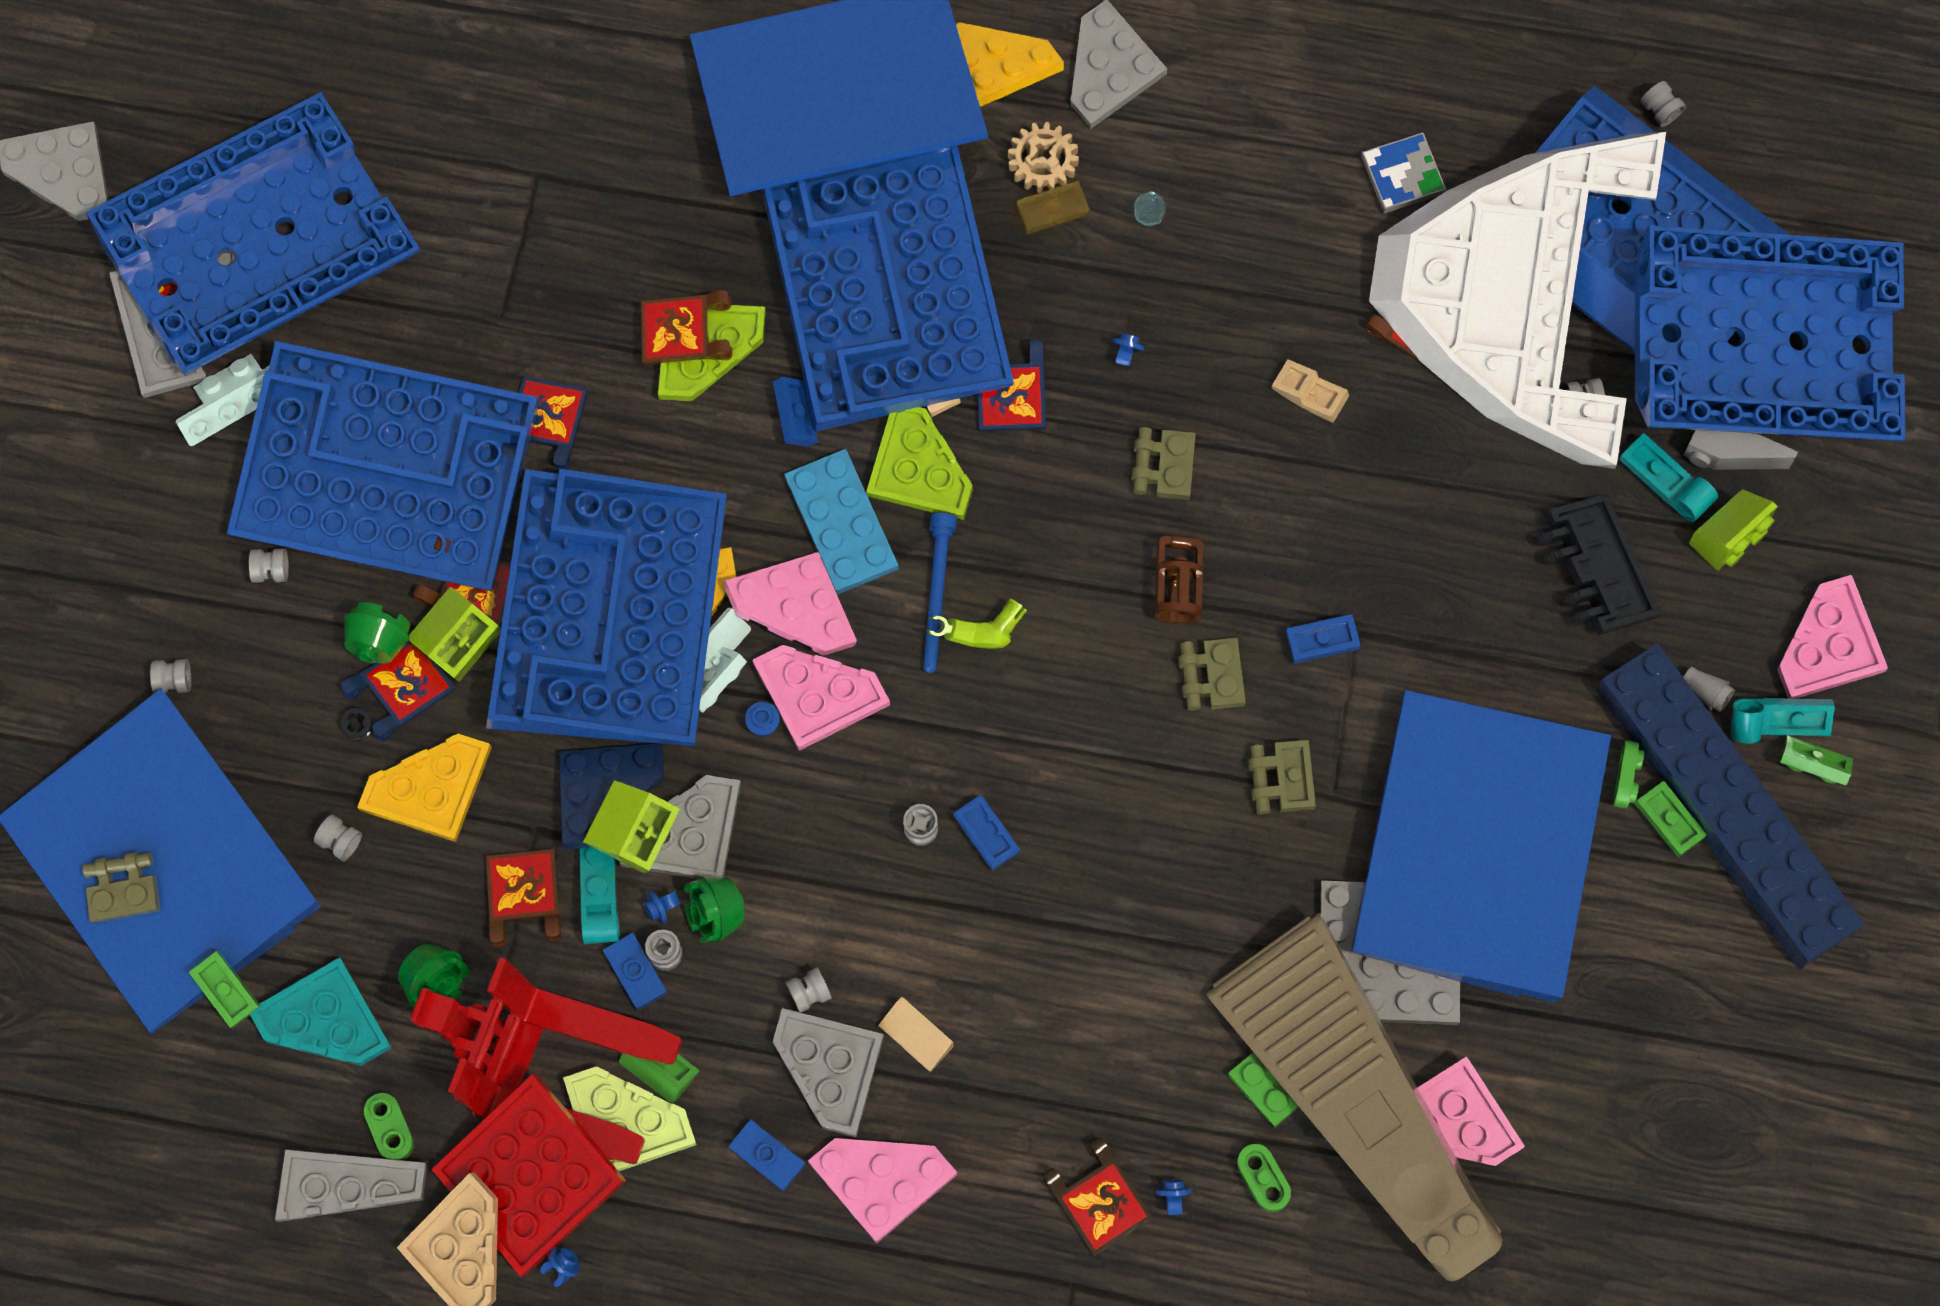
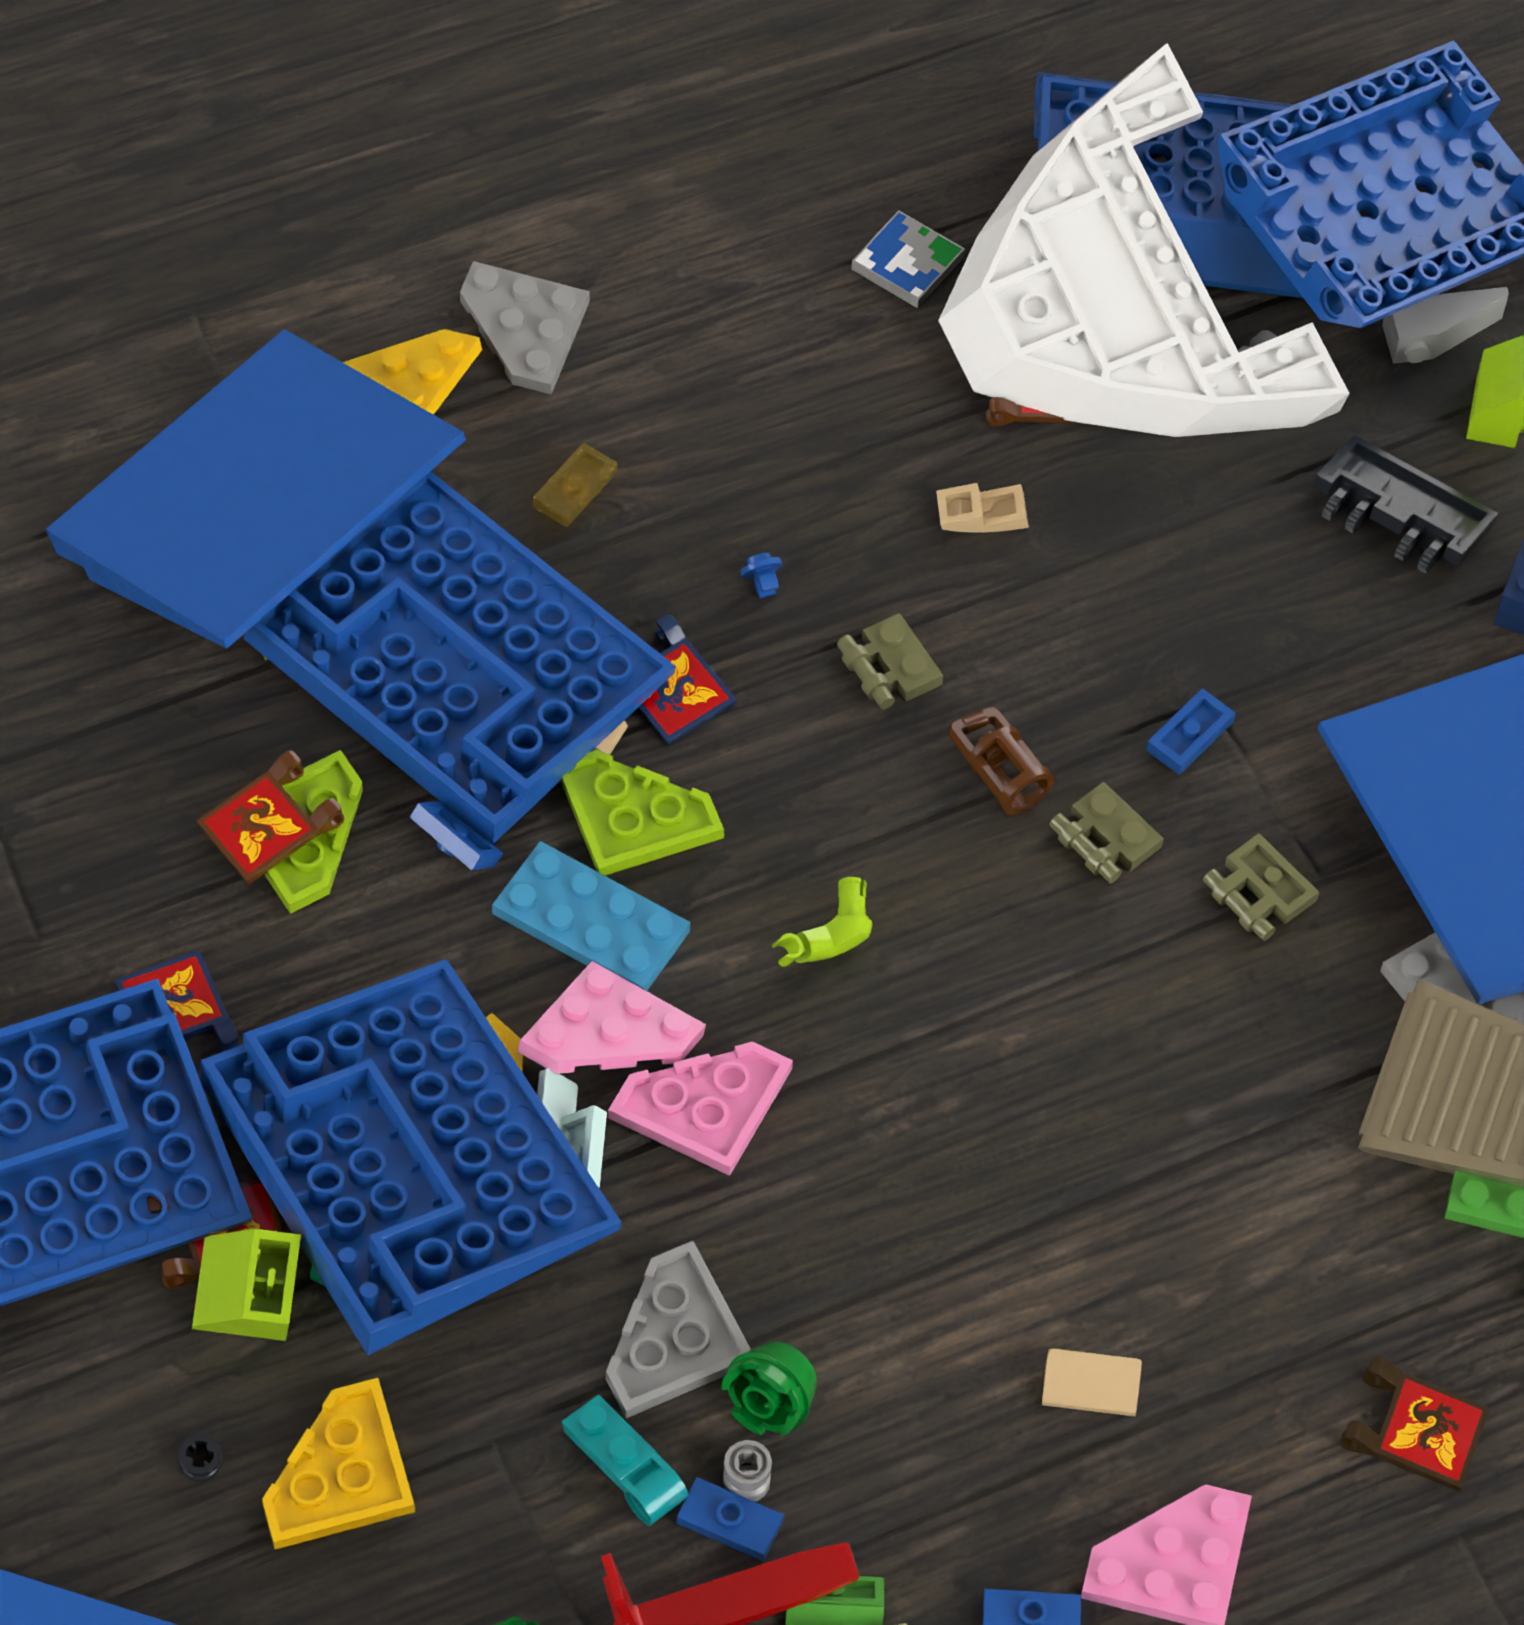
camera: 40 degrees left, 15 degrees down
light grey wheel [314,814,362,861] -> none
flag [341,641,456,742] -> none
green cone [344,602,411,664] -> none
flag [486,849,562,948] -> none
dark blue plate [559,743,665,850] -> none
lime slope [583,780,680,874] -> none
blue plate [643,891,681,925] -> none
blue plate [745,702,780,737] -> none
light grey plate [773,1008,884,1138] -> none
light grey wheel [786,967,832,1013] -> none
light grey wheel [903,804,938,845] -> none
blue piece [923,513,957,673] -> none
blue plate [953,795,1021,871] -> none
tan gear [1008,122,1079,193] -> none
clear light blue tile [1133,192,1166,227] -> none
blue plate [1156,1179,1191,1215] -> none
teal plate [1619,433,1718,522] -> none
light grey wheel [1640,81,1686,127] -> none

